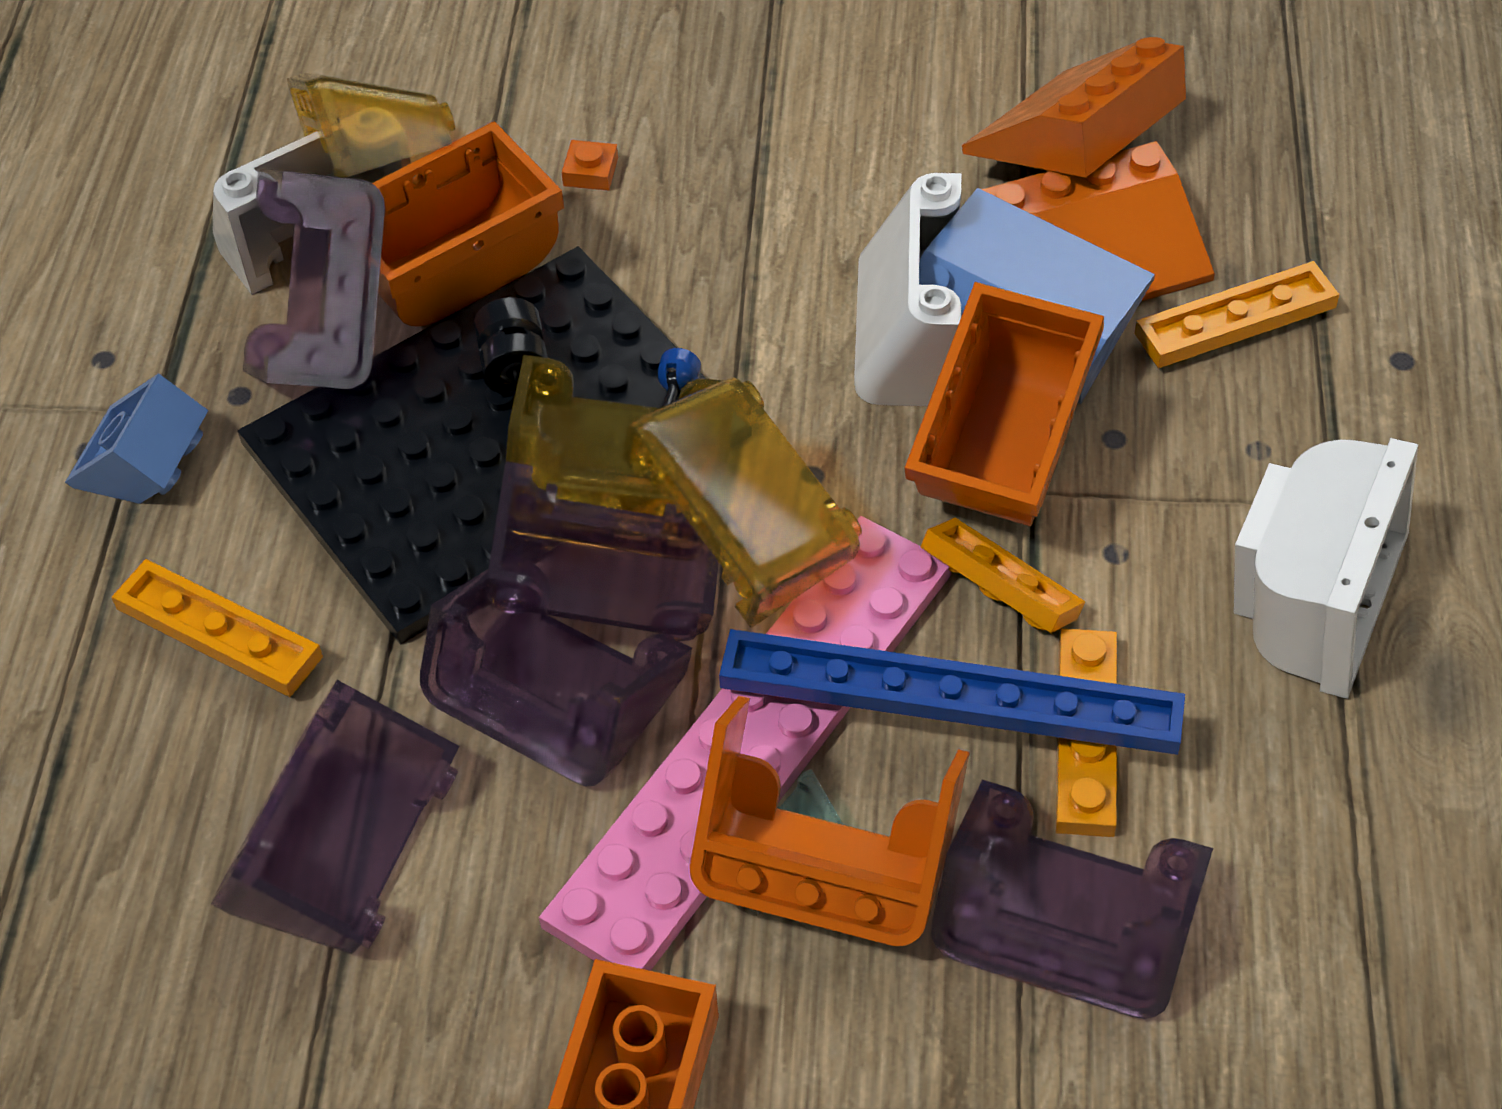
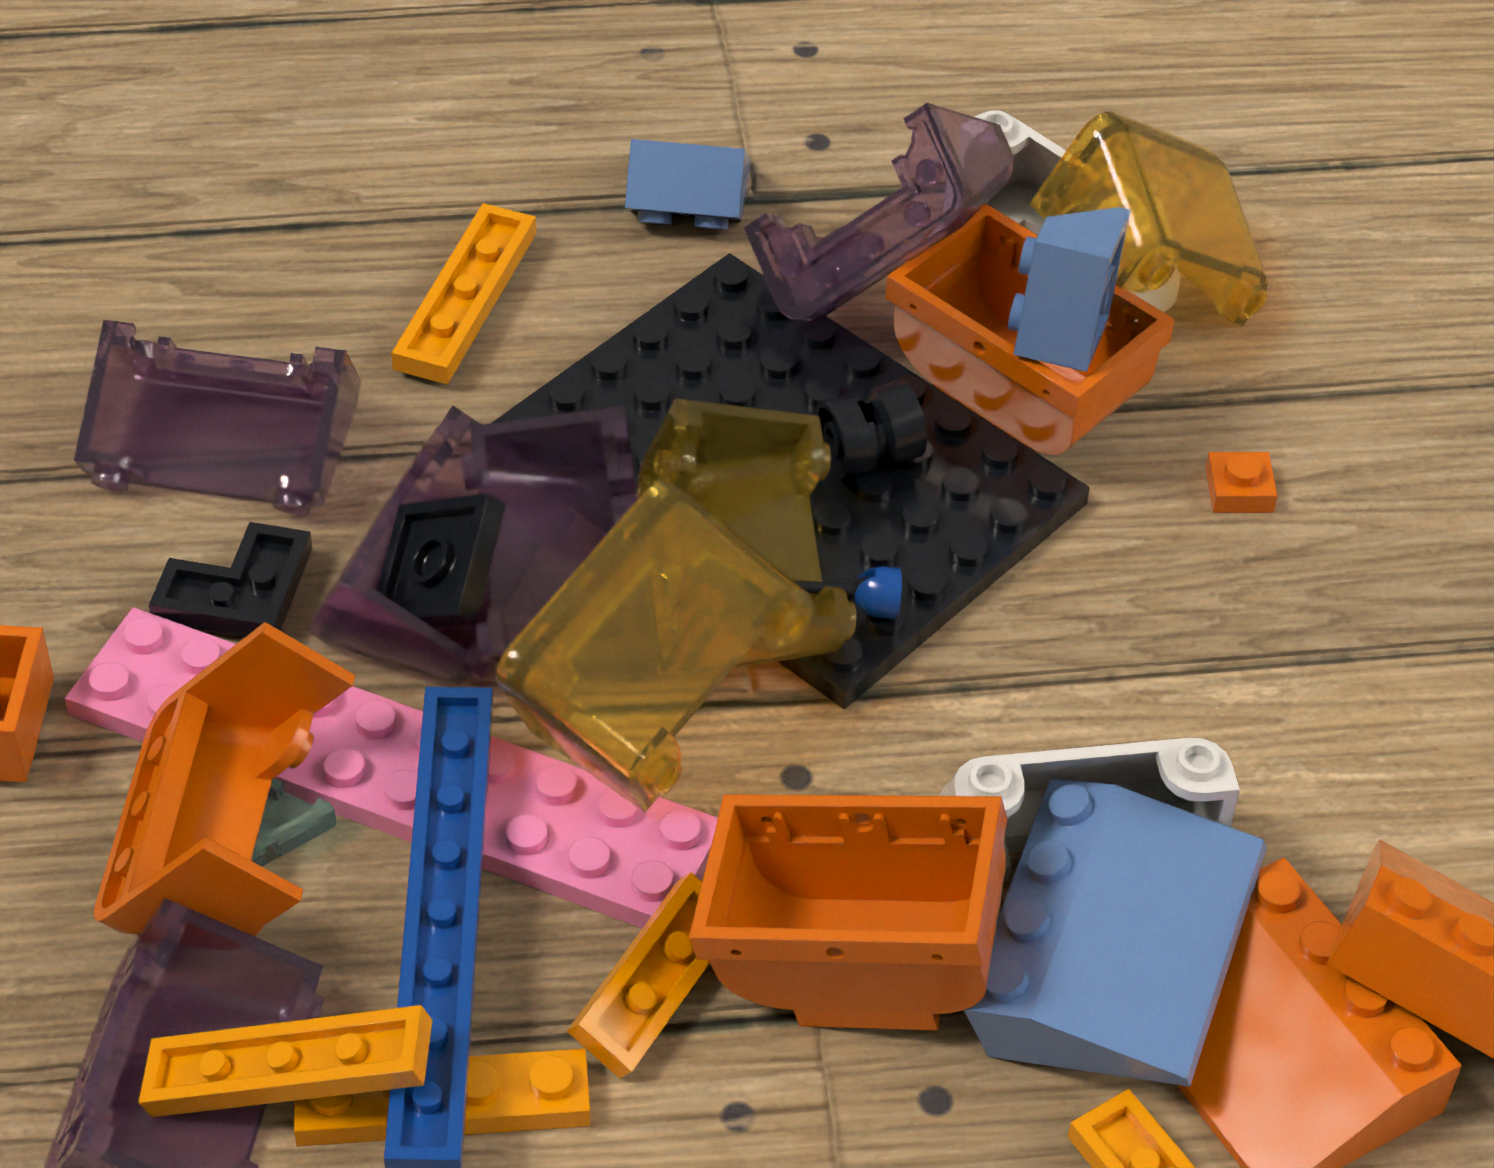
camera: 75 degrees right, 5 degrees down
none -> light orange plate [138,1005,433,1117]
none -> black plate [149,522,313,637]
none -> black plate [368,493,506,632]
none -> medium blue slope [1008,207,1131,372]

